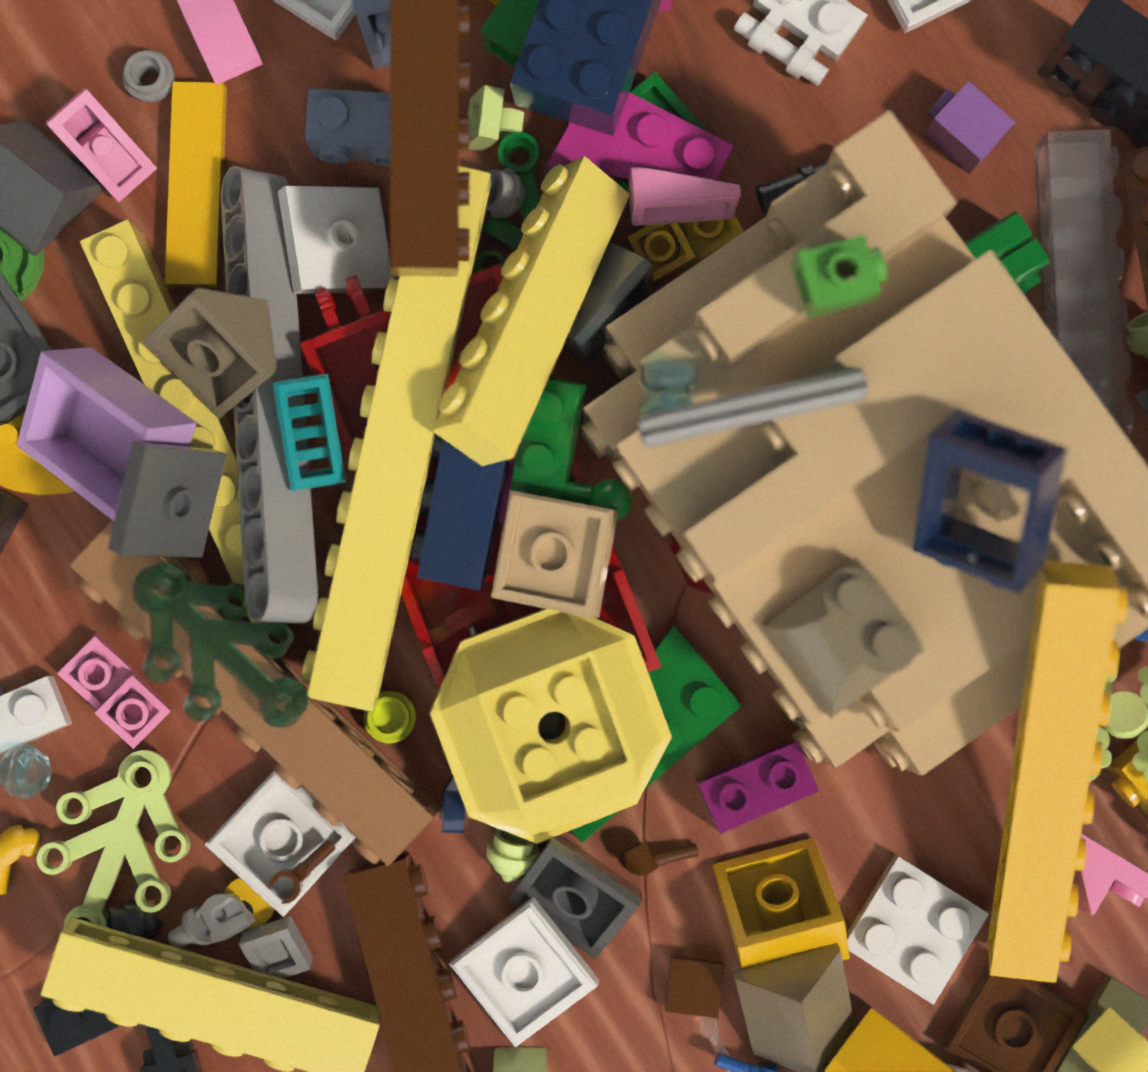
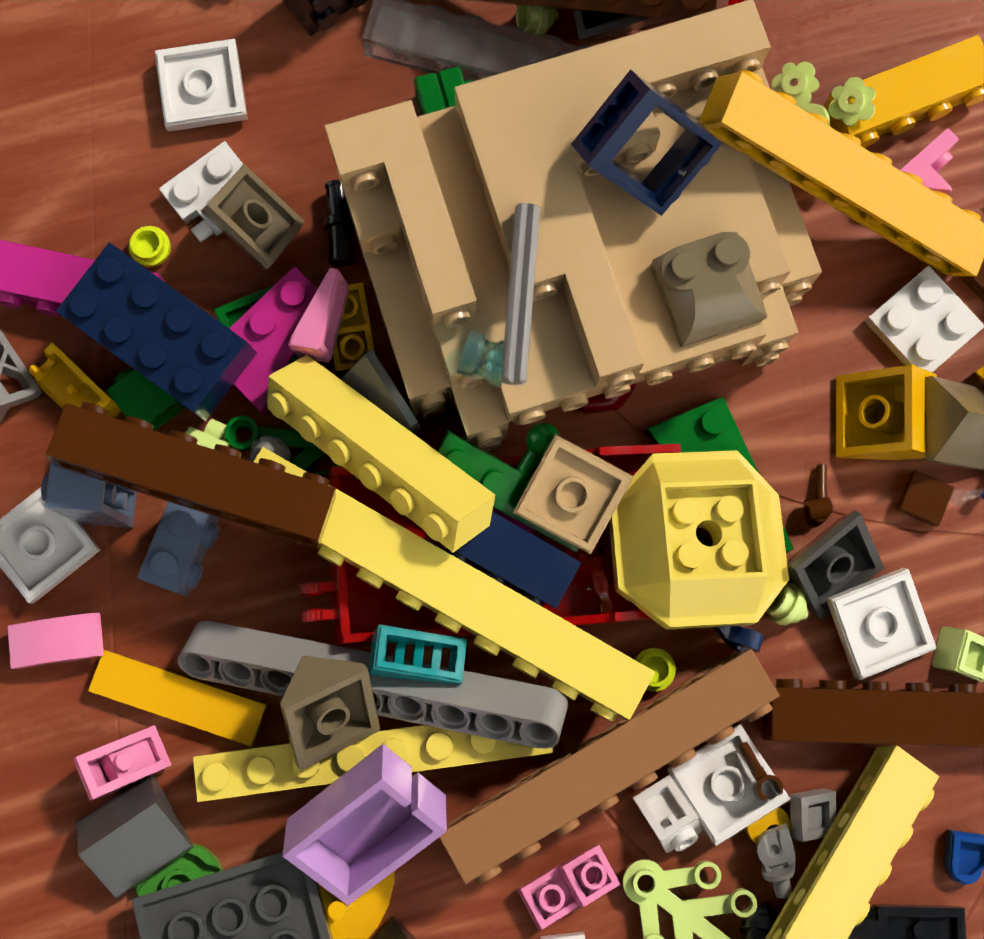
camera: 80 degrees left, 5 degrees down
dark grey plate [108,441,227,557] -> none
light grey plate [122,50,175,103] -> none
clear green plant [132,563,309,728] -> none
white plate [278,186,393,294] -> none
magenta brick [695,739,819,834] -> none
bright green brick [791,235,887,319] -> none
medium lavender brick [924,81,1015,174] -> none
none -> dark tan slope [200,164,305,269]
none -> white bracket [633,775,703,853]

